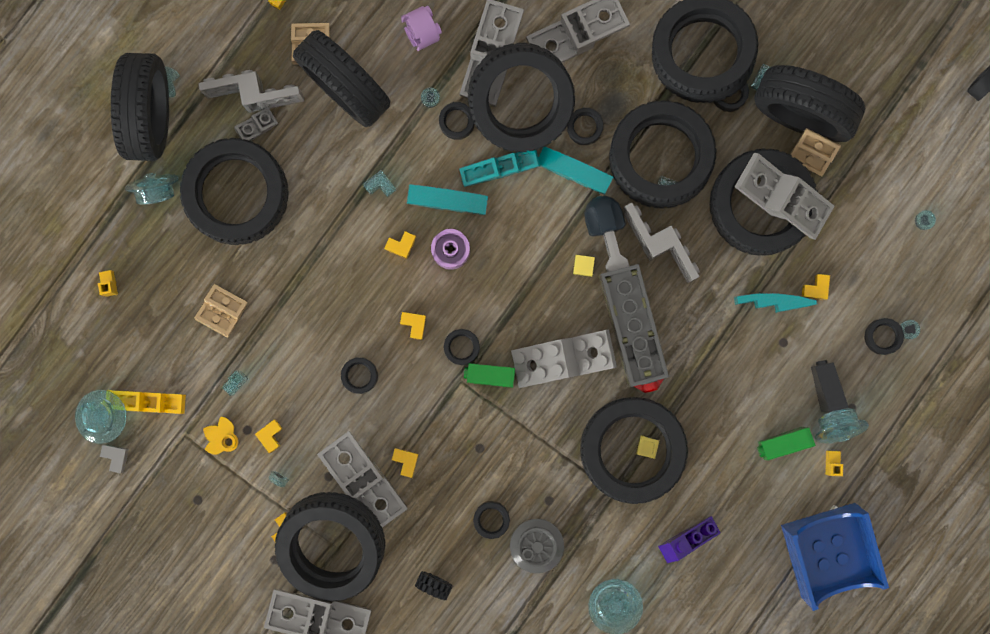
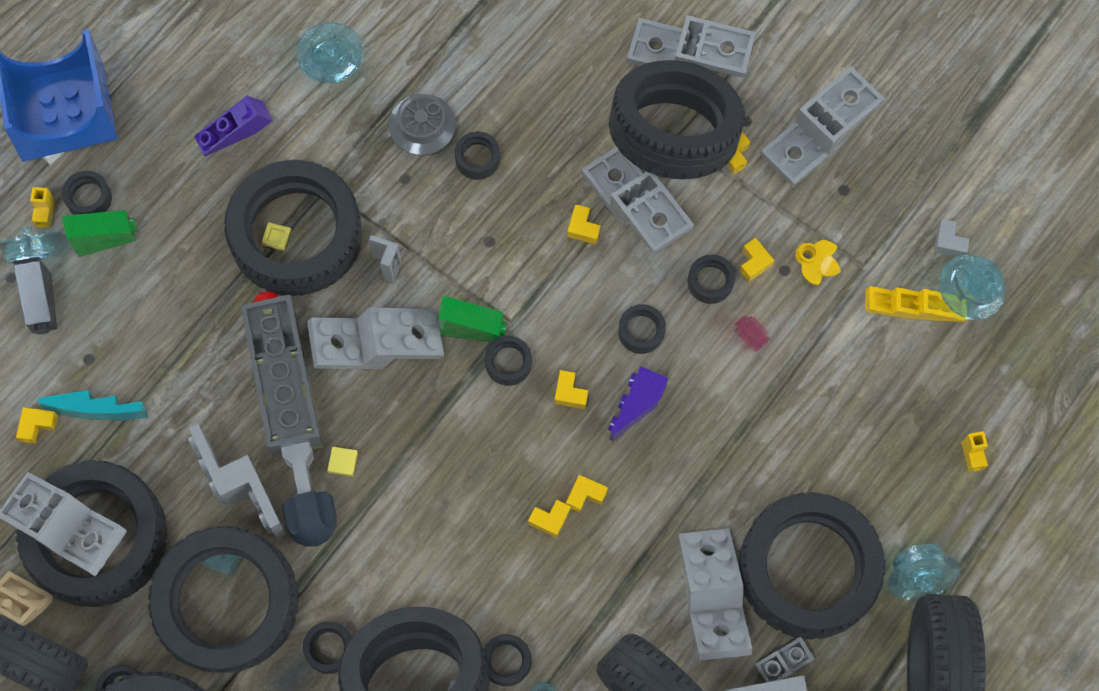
camera: 175 degrees right, 15 degrees down
tan slope [194,284,248,338] -> none
clear light blue piece [222,370,249,396] -> none
clear light blue tile [268,471,289,487] -> none
clear light blue piece [363,170,396,197] -> none
teal slope [407,184,488,215] -> none
black tyre [415,571,453,601] -> none
lavender brick [431,229,470,269] -> none
teal slope [459,150,541,187] -> none
teal slope [538,147,613,195] -> none
none -> black tyre [62,171,112,215]
none -> light grey panel [369,236,402,284]
none -> yellow piece [528,500,571,538]
none -> dark purple slope [608,366,669,441]
none -> light grey bracket [678,528,752,661]
none -> black tyre [687,255,735,304]
none -> clear pink brick [734,315,770,352]
none -> light grey bracket [760,66,885,187]

